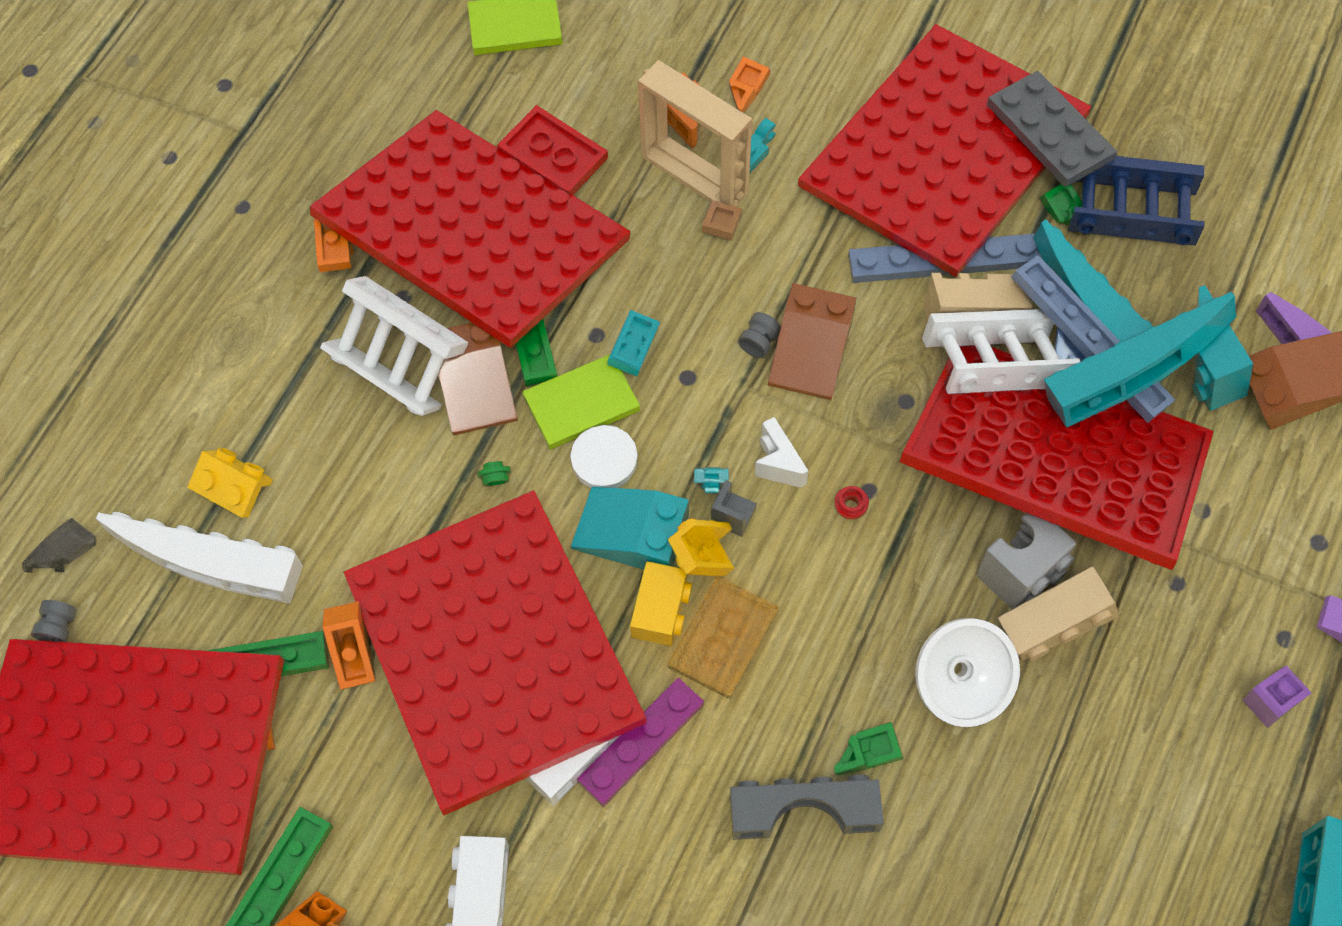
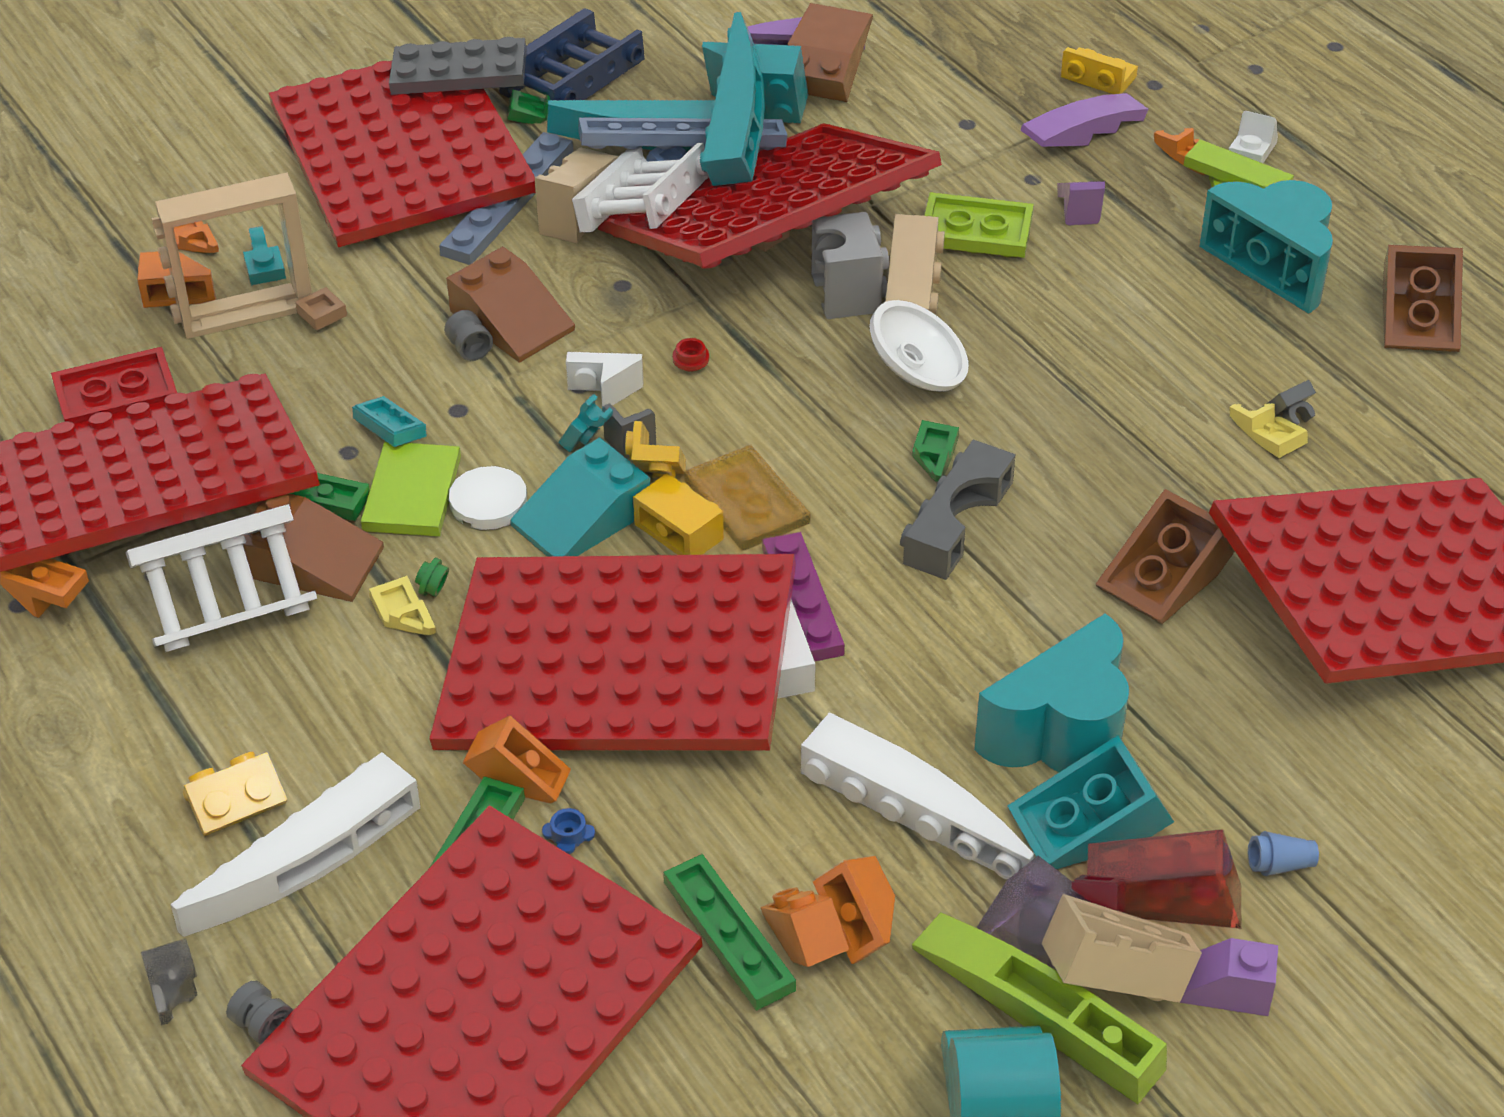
camera: 60 degrees left, 20 degrees down
none -> light yellow slope [369,576,436,635]
none -> blue plate [542,808,595,854]
none -> lime plate [924,192,1034,258]

